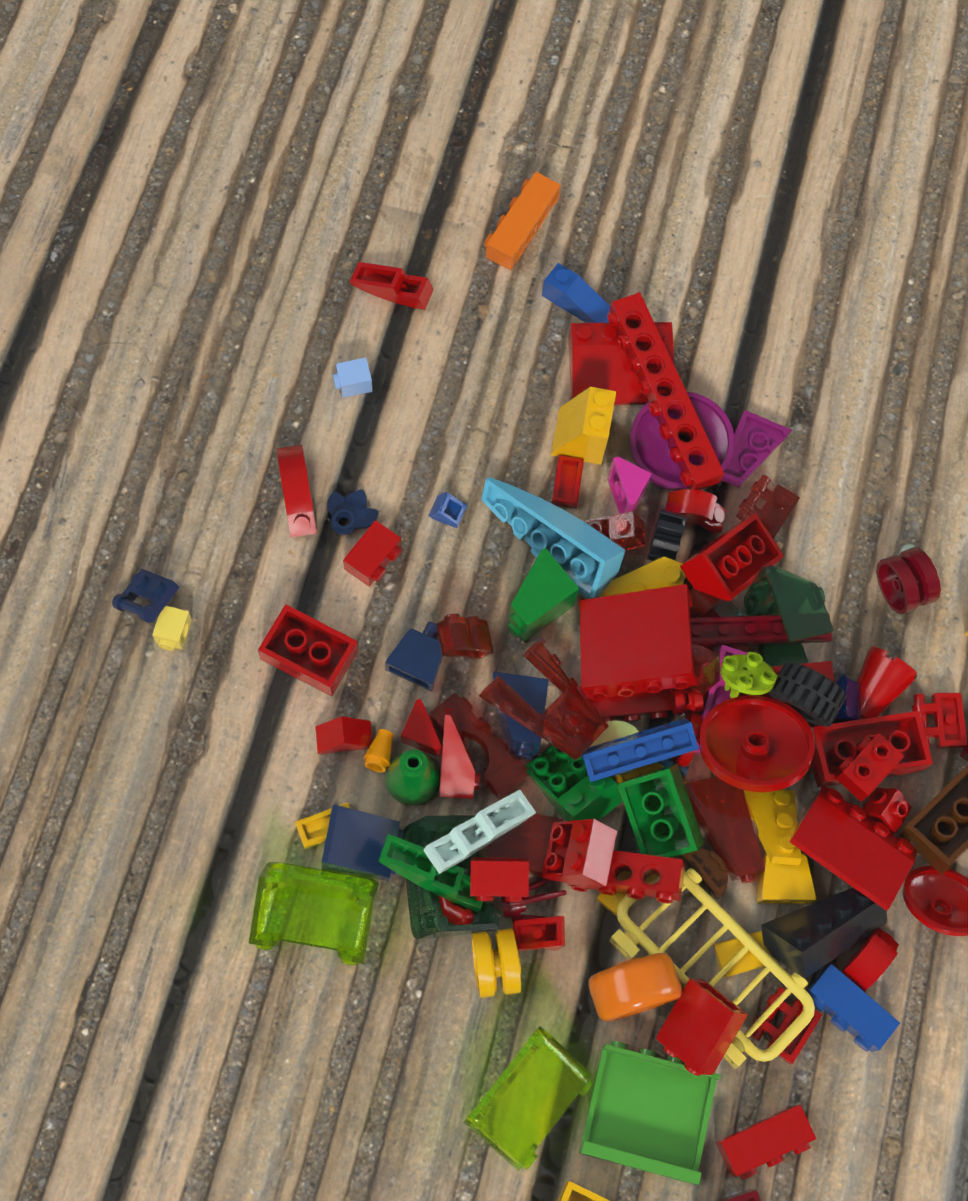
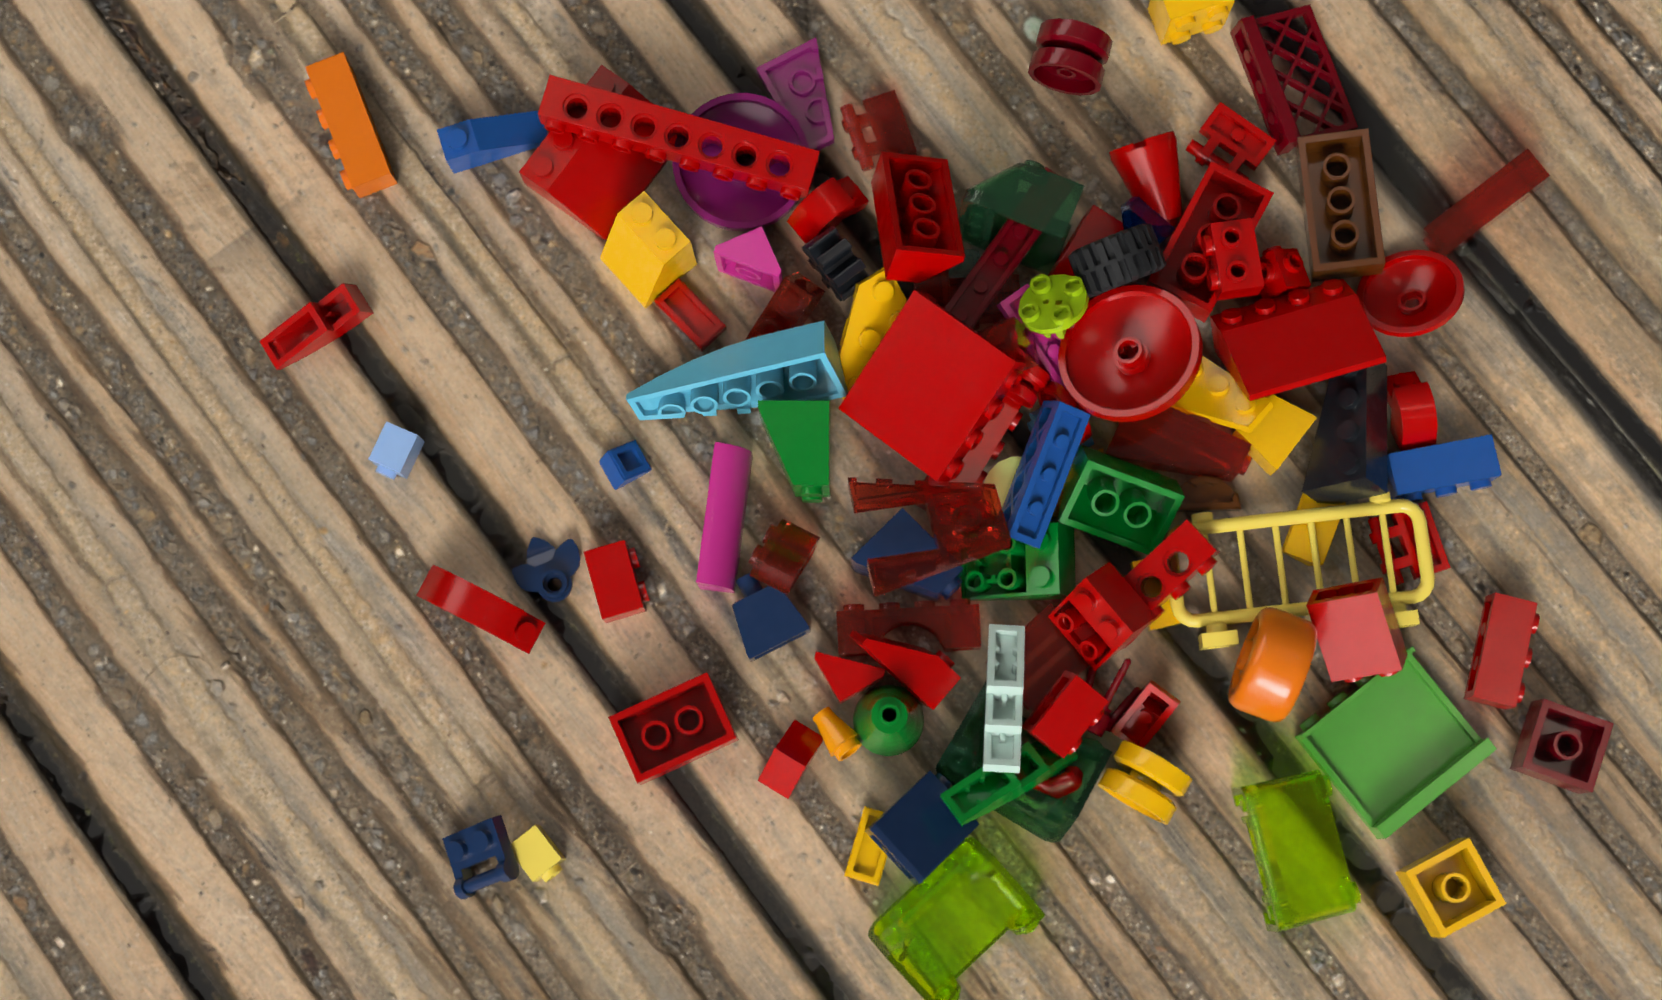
camera: 40 degrees left, 10 degrees up
none -> dark pink brick [696,442,753,593]

